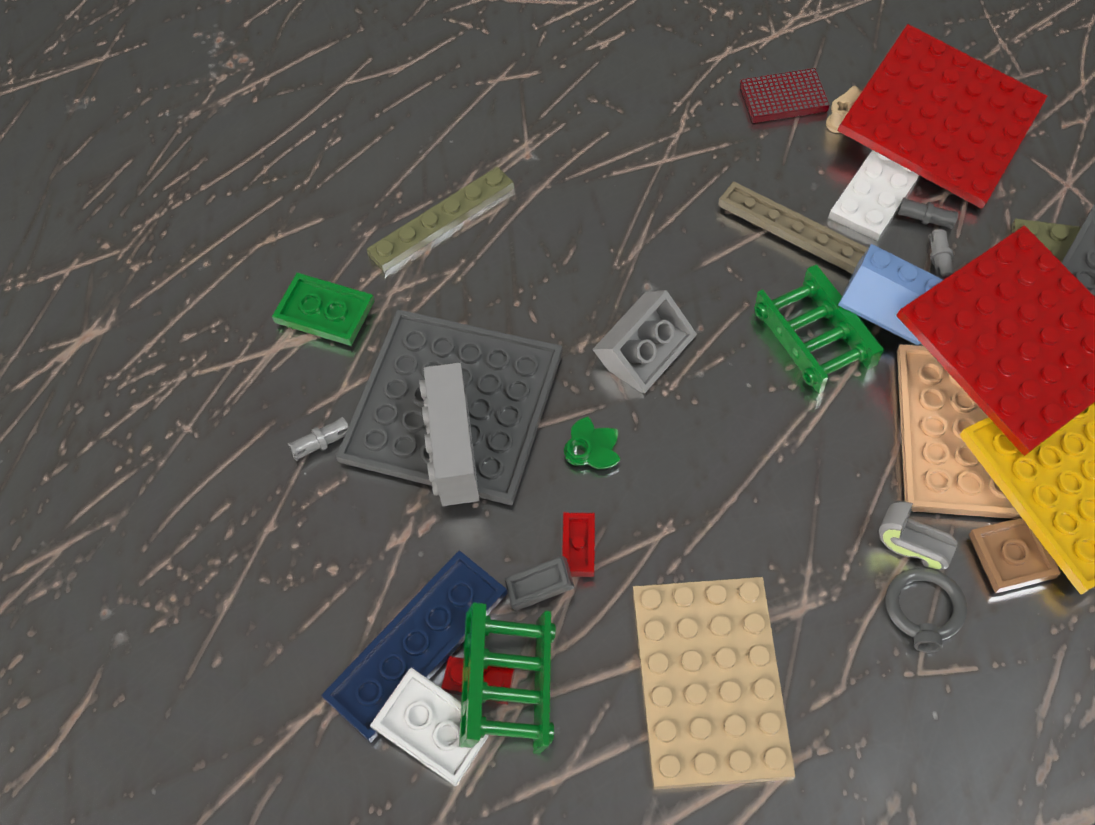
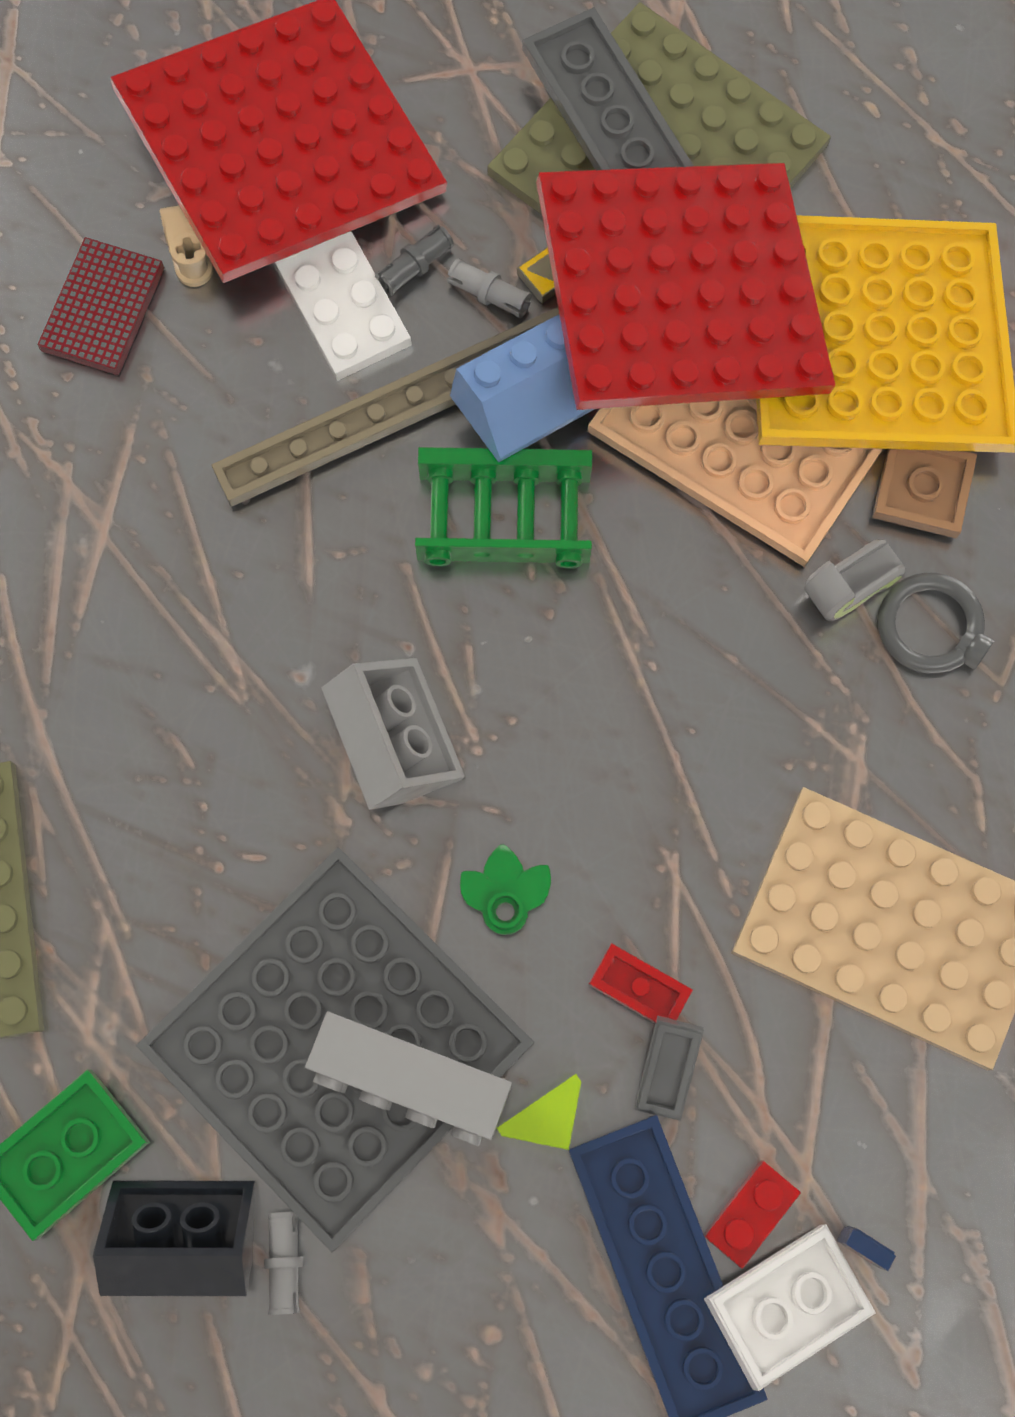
camera: 65 degrees left, 15 degrees up
green fence [459,602,556,754] -> none
none -> black slope [93,1181,255,1296]
none -> lime slope [497,1074,581,1150]
none -> dark blue tile [836,1226,896,1271]

